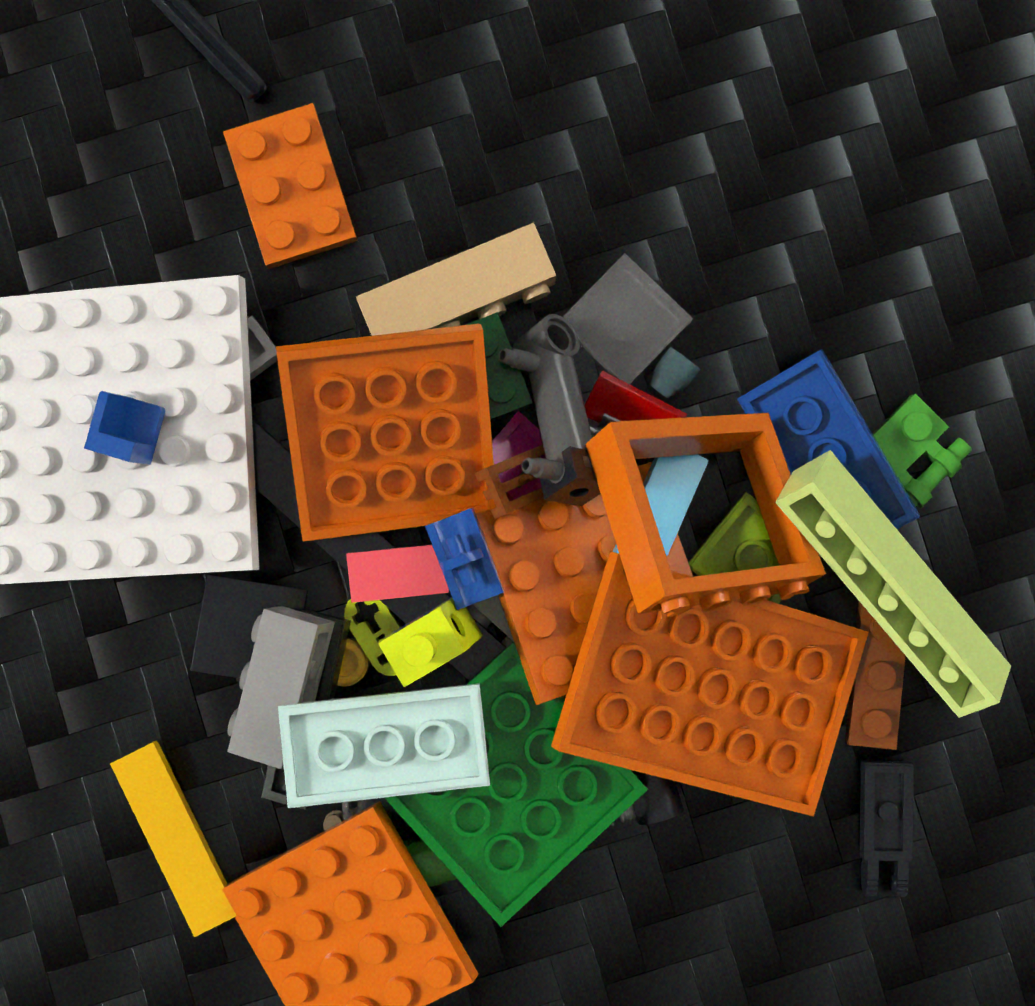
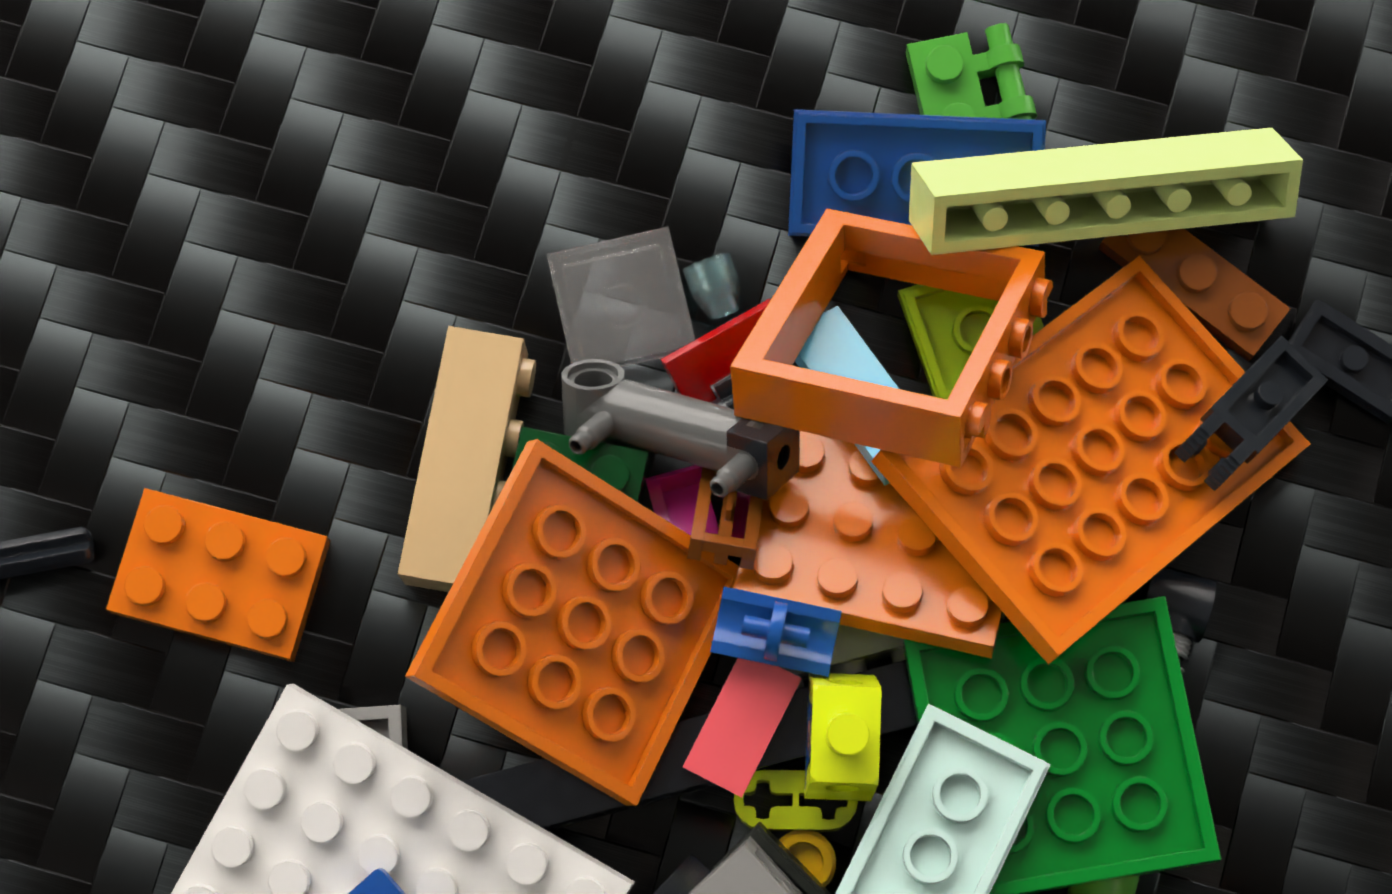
camera: 50 degrees left, 10 degrees down
none -> black hinge [1174,336,1328,491]

